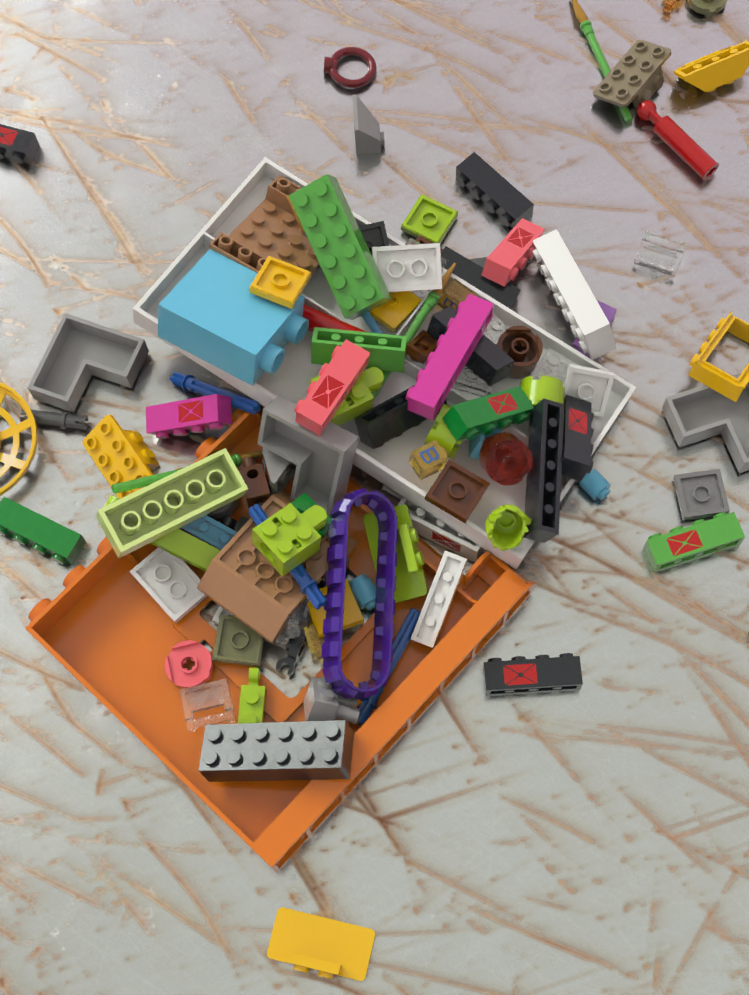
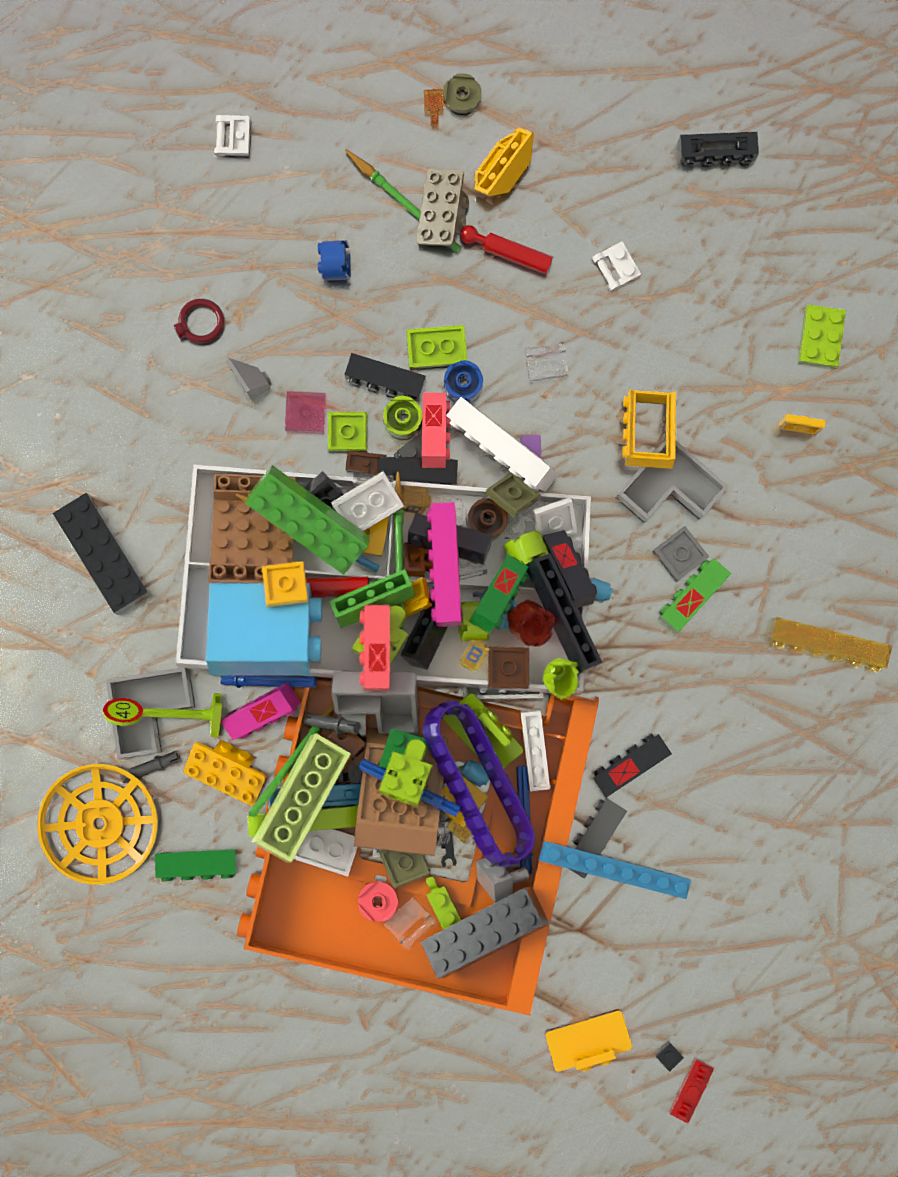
camera: 35 degrees left, 15 degrees up
none -> black brick [52,493,151,615]
none -> lime piece [102,693,222,737]
none -> clear pink plate [284,391,326,433]
none -> dark grey pin [303,713,361,735]
none -> blue brick [318,240,351,281]
none -> lime brick [383,396,422,439]
none -> yellow plate [395,578,432,617]
none -> lime plate [406,325,467,369]
none -> blue brick [444,360,483,403]
none -> olive plate [485,472,541,518]
none -> dark azure plate [539,841,691,899]
none -> dark grey brick [570,798,627,879]

